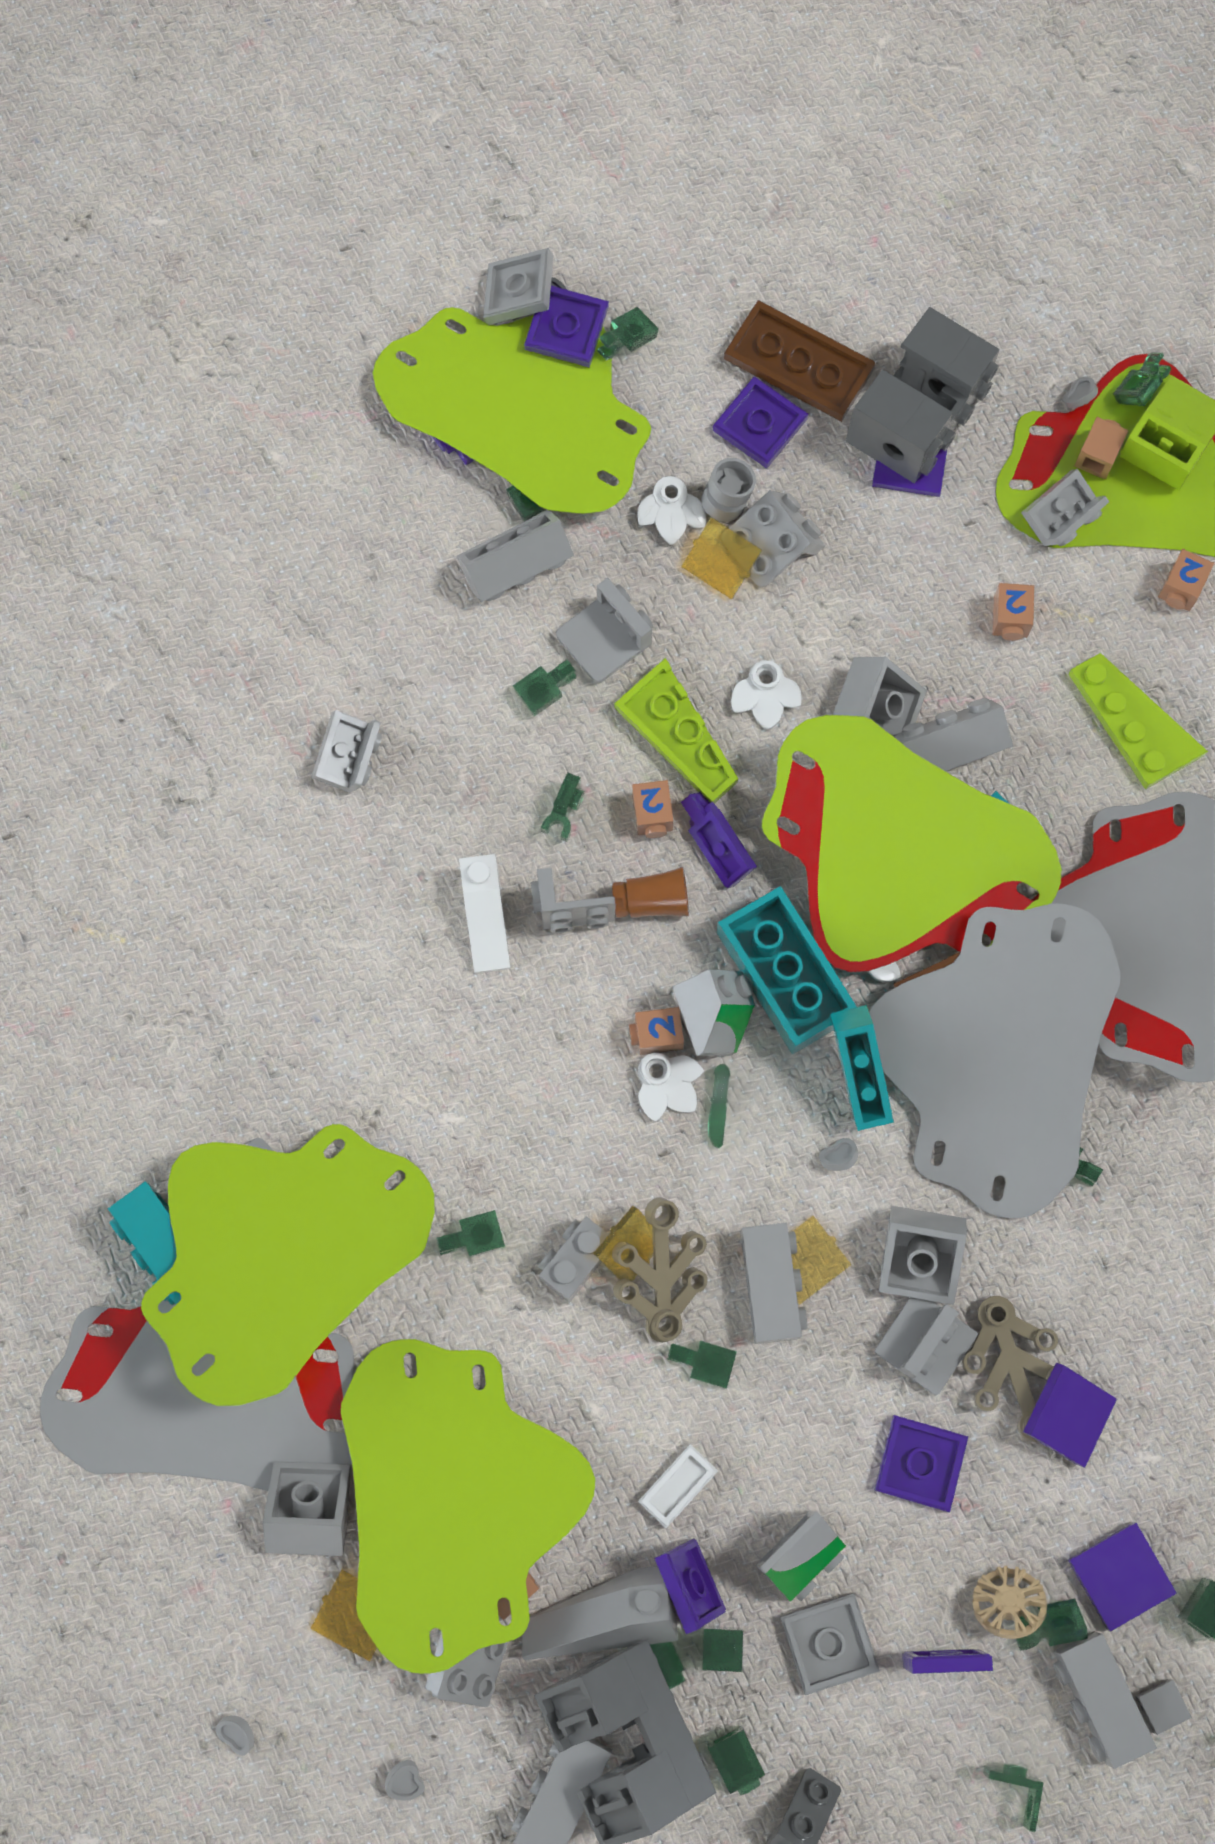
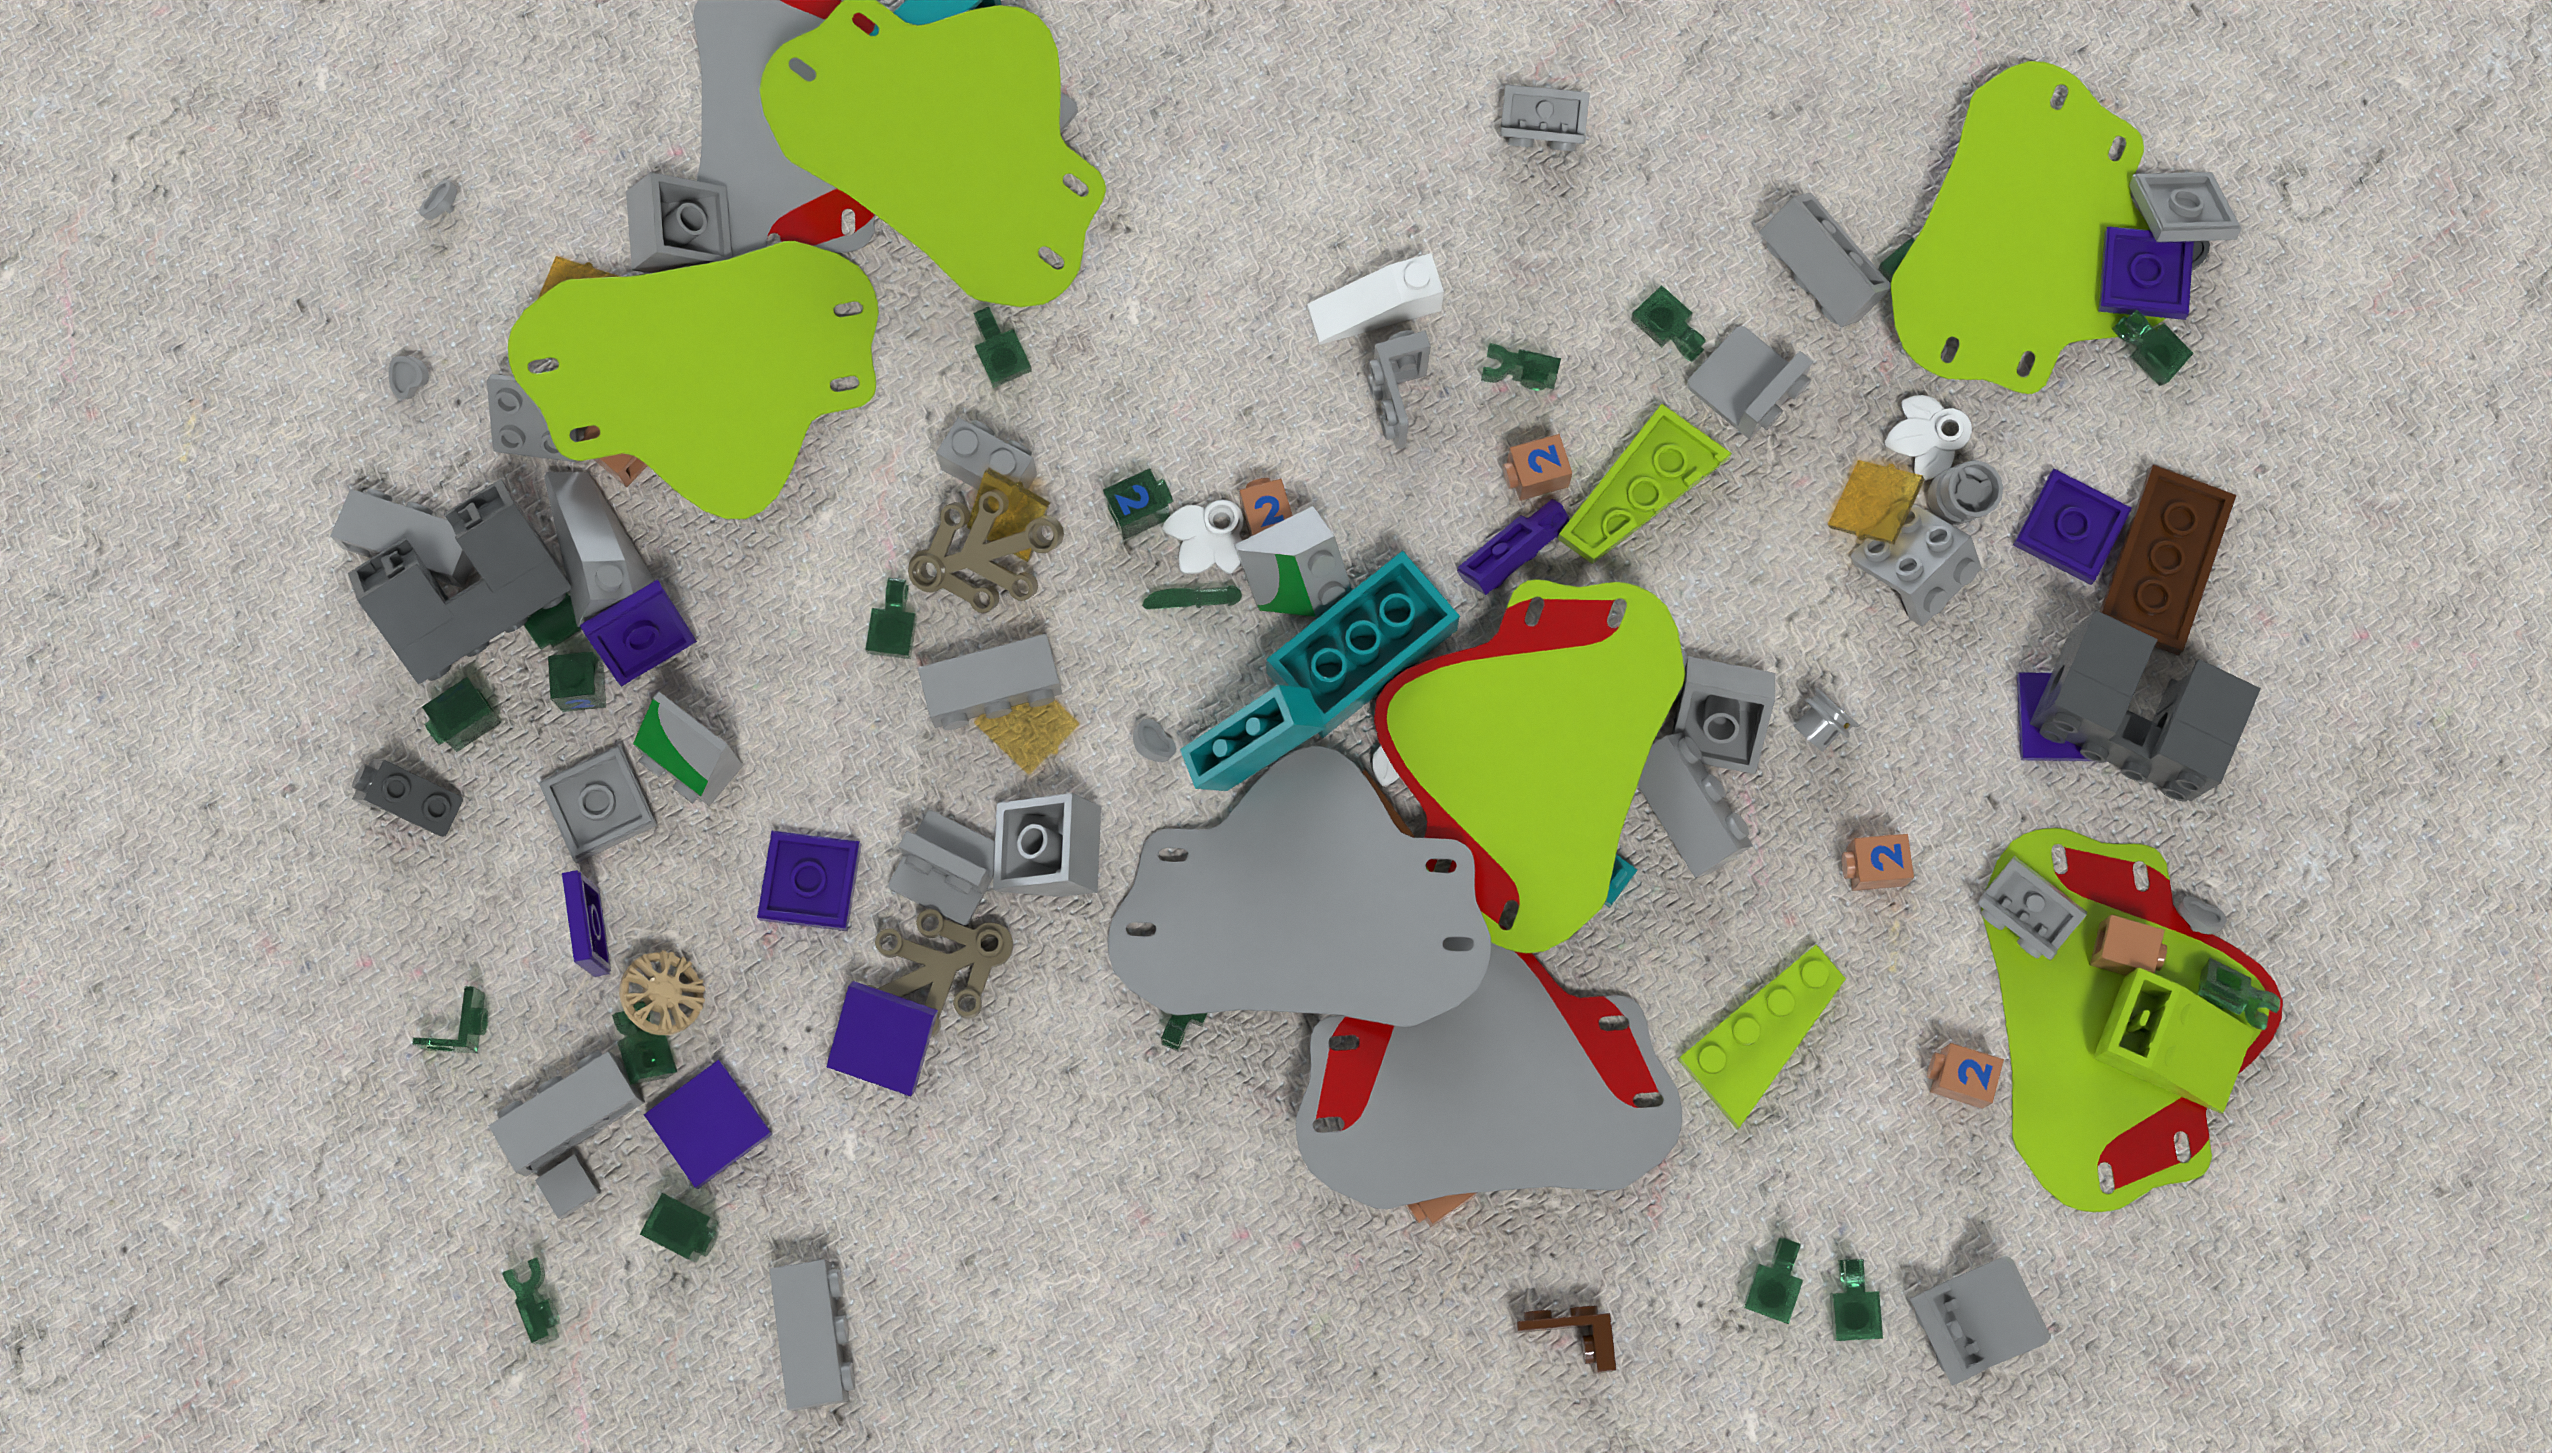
camera: 80 degrees right, 0 degrees up
dark orange plant [612,867,689,918] -> none
white tile [638,1444,718,1528] -> none
white plate [731,660,801,729] -> none
none -> clear green brick [1103,468,1174,541]
none -> light grey piece [1794,687,1860,752]

